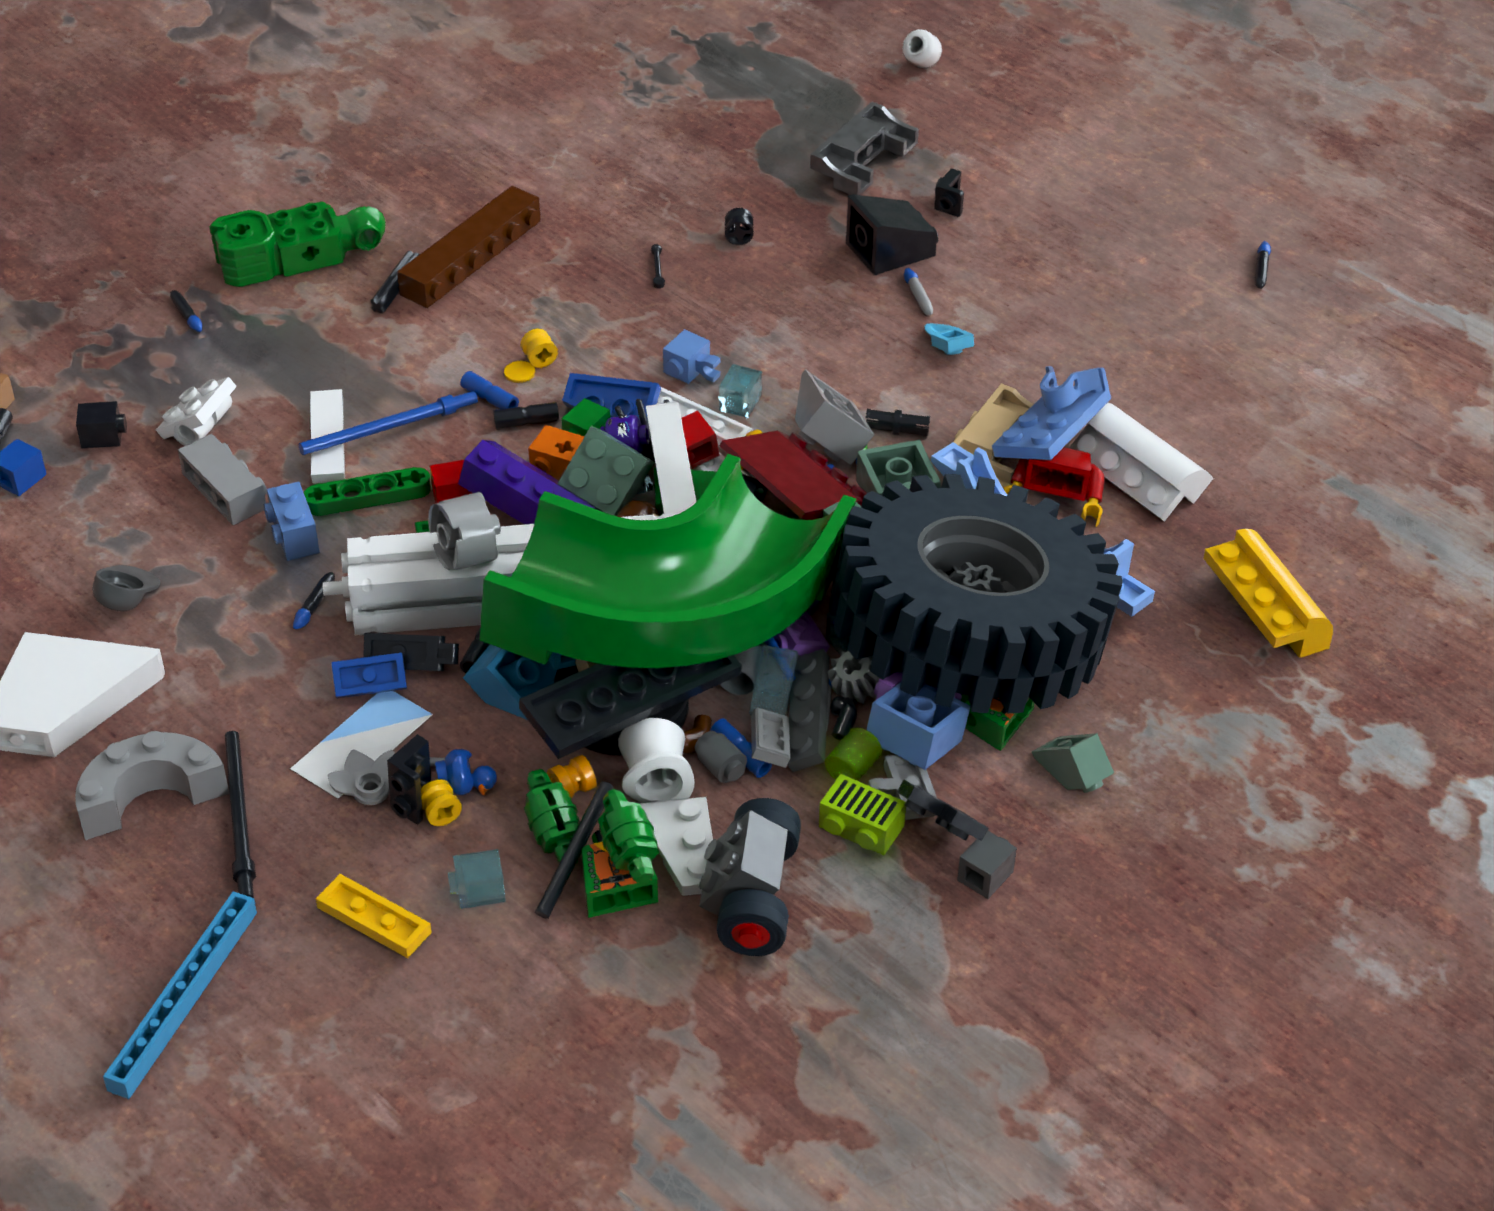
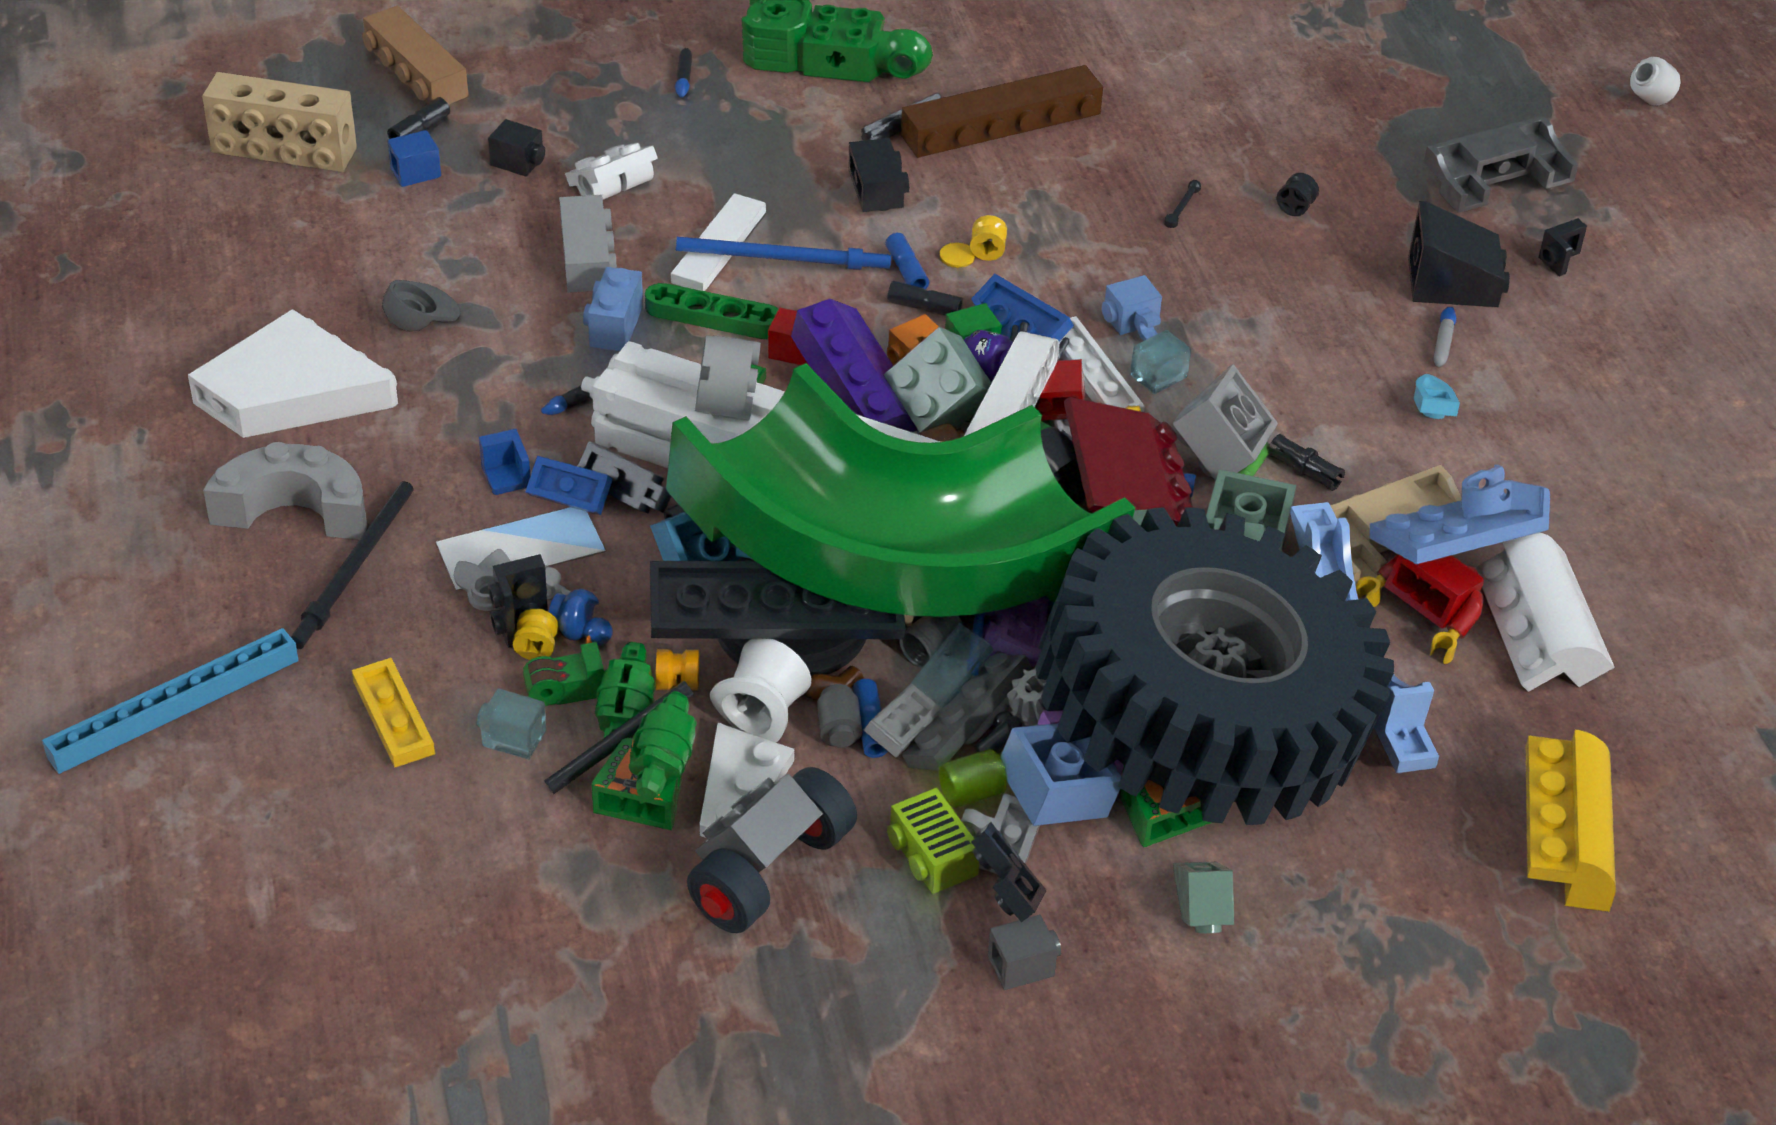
camera: 30 degrees right, 0 degrees up
none -> blue panel [479,429,530,495]
none -> green leg [523,642,604,706]
none -> black brick [848,138,910,212]

